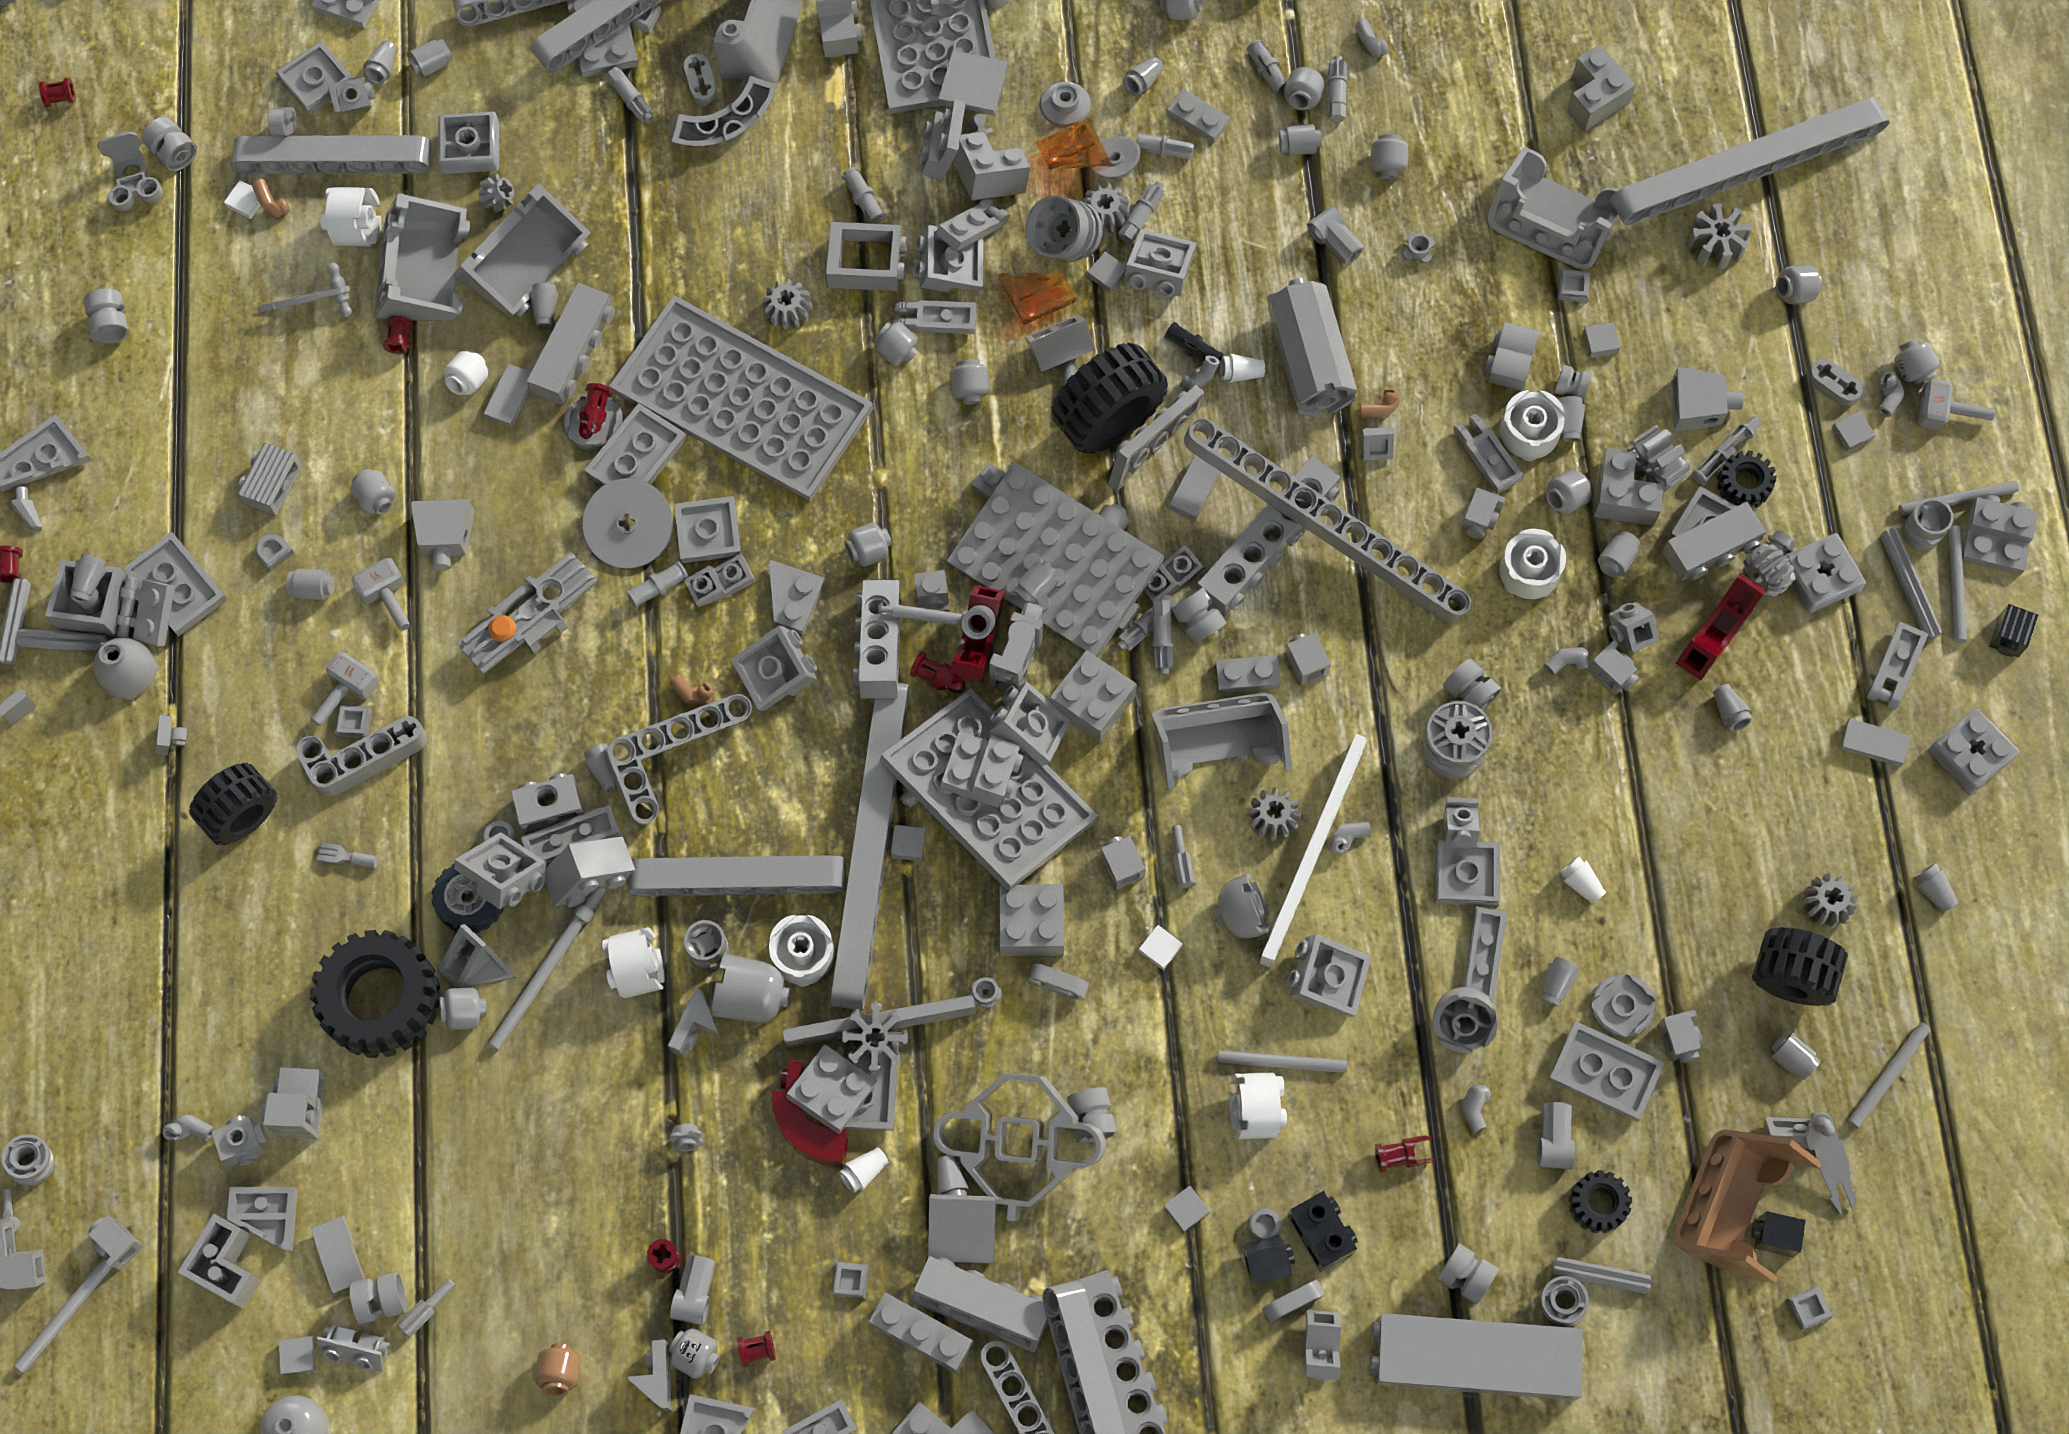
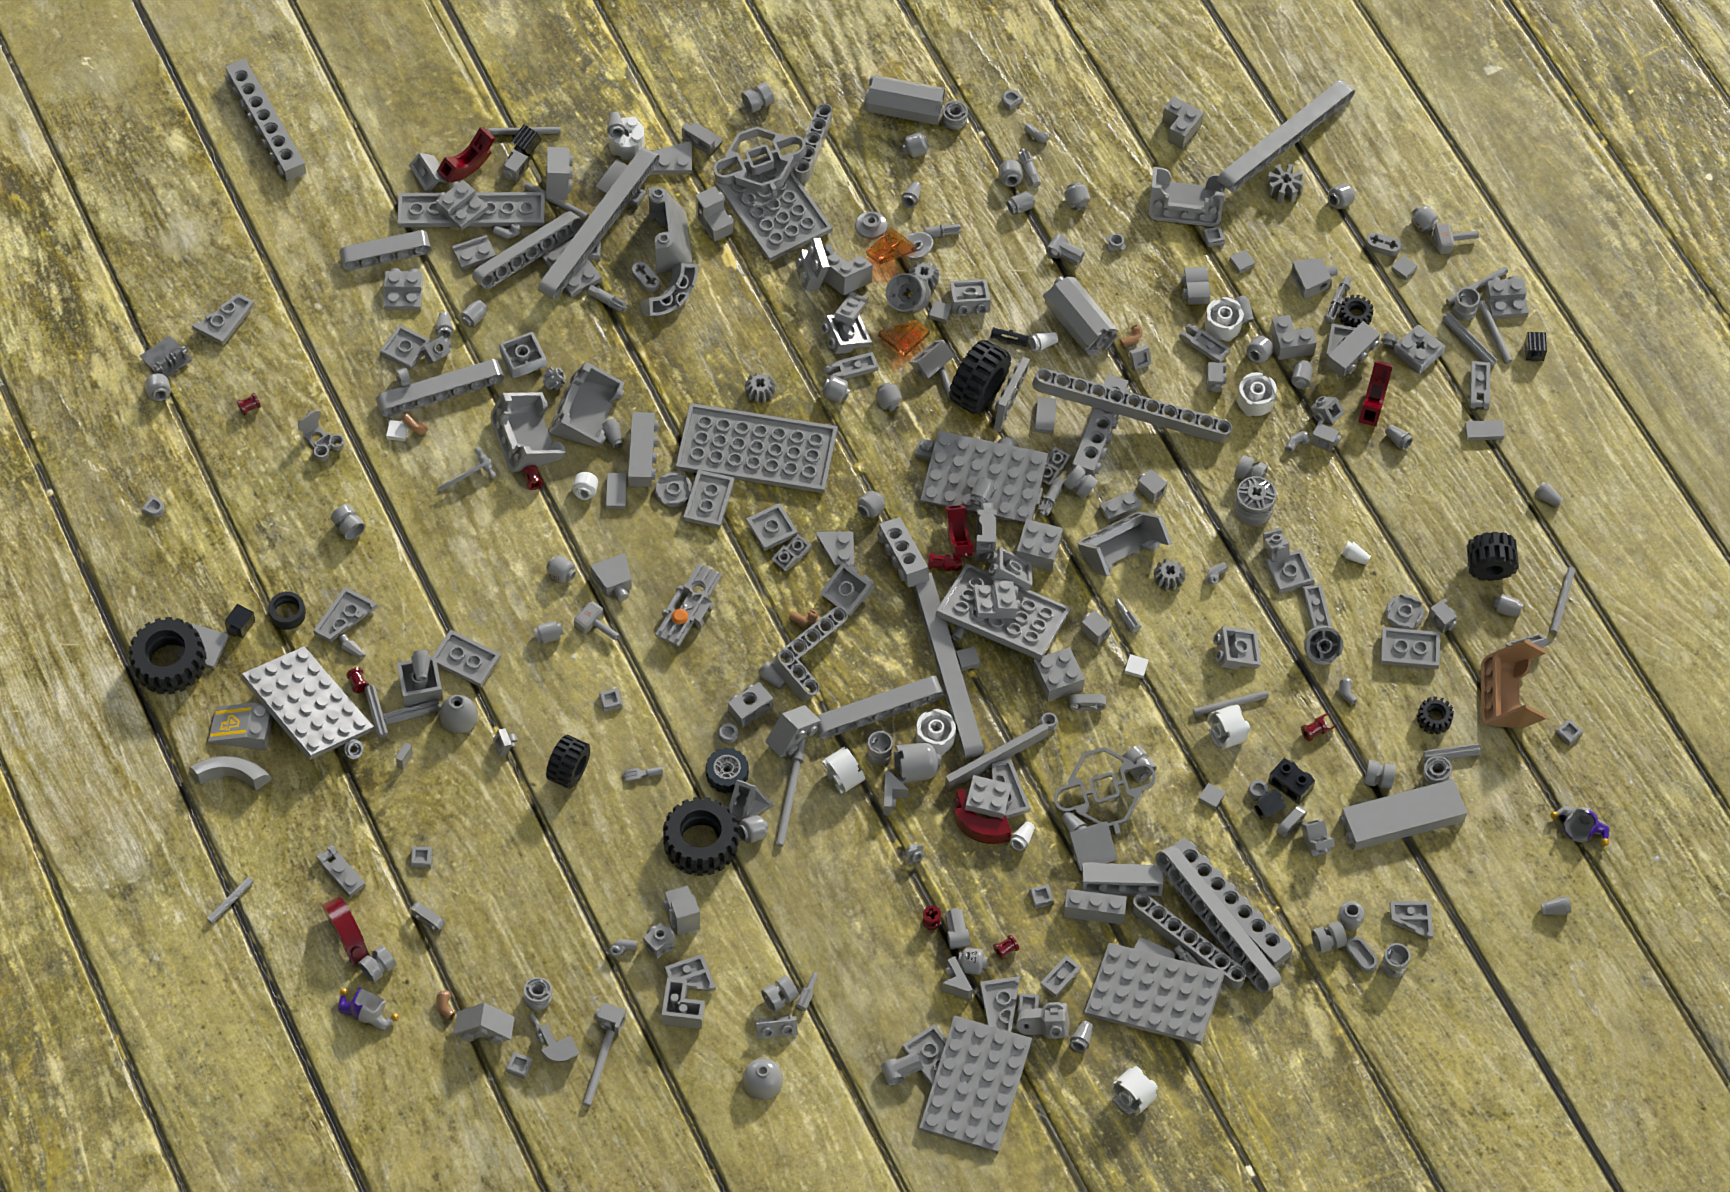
camera: 25 degrees left, 10 degrees down
light grey plate [116,576,175,646] -> none
light grey wheel [142,116,197,172] -> none
light grey brick [237,443,302,515] -> none
light grey tile [256,534,294,571] -> none
light grey tile [279,1336,316,1375] -> none
light grey beam [296,716,428,797] -> none
light grey piece [311,652,379,726] -> none
light grey slope [311,1215,365,1293] -> none
white brick [320,187,381,247] -> none
light grey plate [454,832,546,909] -> none
light grey plate [521,804,622,863] -> none
medium nougat head [535,1343,581,1396] -> none
dark red piece [578,383,612,439] -> none
light grey piece [583,478,673,569] -> none
light grey pin [626,561,688,608] -> none
light grey window [826,222,907,291] -> none
light grey pin [841,167,885,224] -> none
light grey gear [842,1002,908,1070] -> none
light grey piece [878,603,996,639] -> none
light grey brick [914,570,950,612] -> none
light grey tile [939,50,1008,116] -> none
light grey piece [1118,182,1164,244] -> none
light grey piece [1152,600,1174,674] -> none
light grey plate [1167,89,1231,144] -> none
light grey arm [1180,356,1219,392] -> none
light grey cylinder [1214,873,1272,939] -> none
light grey pin [1246,39,1287,95] -> none
white tile [1260,734,1367,968] -> none
light grey piece [1538,1102,1575,1169] -> none
light grey cone [1541,957,1579,1007] -> none
light grey wheel [1555,365,1592,401] -> none
light grey gear [1627,425,1691,492] -> none
light grey gear [1743,543,1796,597] -> none
black brick [1751,1211,1806,1257] -> none
light grey gear [1802,873,1859,928] -> none
light grey piece [1804,1112,1855,1215] -> none
light grey arm [1878,371,1904,417] -> none
light grey brick [1928,708,2020,794] -> none

